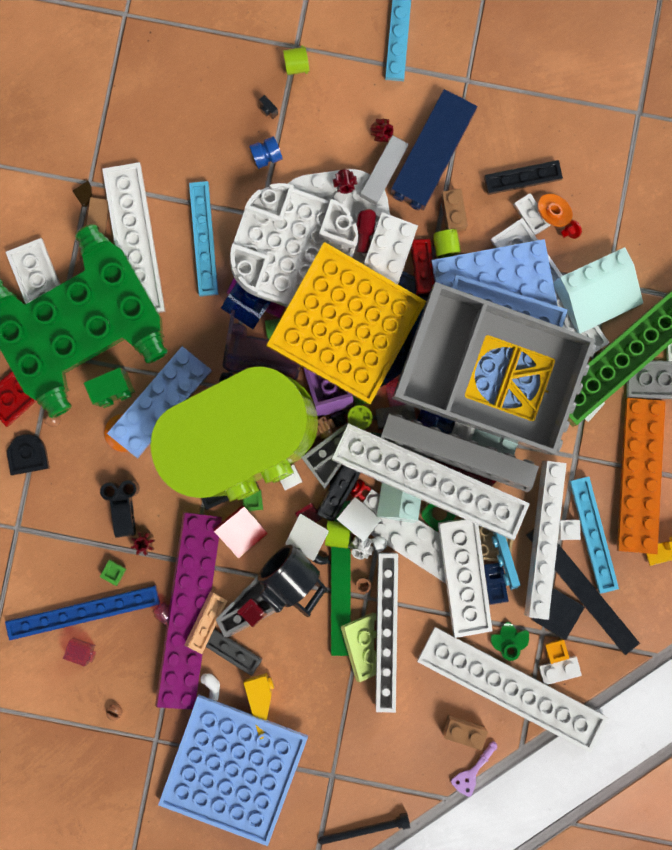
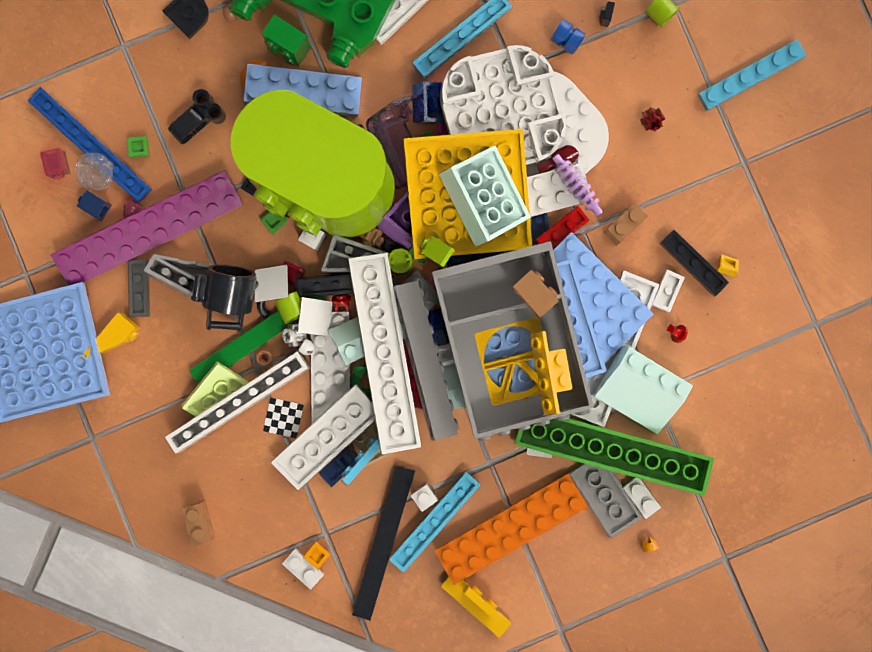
camera: 50 degrees right, 0 degrees up
nougat hinge [106,704,123,721] -> none
dark red gear [131,532,155,556] -> none
light nougat tile [184,592,227,654] -> none
white arm [201,673,220,701] -> none
tile [213,505,268,558] -> none
dark red panel [237,598,267,627] -> none
black piece [318,812,411,845] -> none
dark red gear [333,169,358,194] -> none
light grey tile [360,135,409,205] -> none
dark blue brick [390,89,478,211] -> none
white plate [417,626,608,753] -> none
lime piece [433,229,461,258] -> none
lavender piece [451,741,497,797] -> none
green plate [491,622,529,661] -> none
white brick [524,461,567,620] -> none
black tile [531,588,585,640] -> none
orange dish [537,194,573,227] -> none
none -> clear tile [75,153,114,192]
none -> dark blue brick [77,190,112,221]
none -> sticker [263,398,304,438]
none -> lime slope [420,236,454,267]
none -> light aqua slope [439,146,531,246]
none -> medium nougat brick [511,270,559,318]
none -> yellow bracket [530,331,572,415]
none -> lavender piece [553,154,603,216]
none -> yellow tile [717,254,739,277]

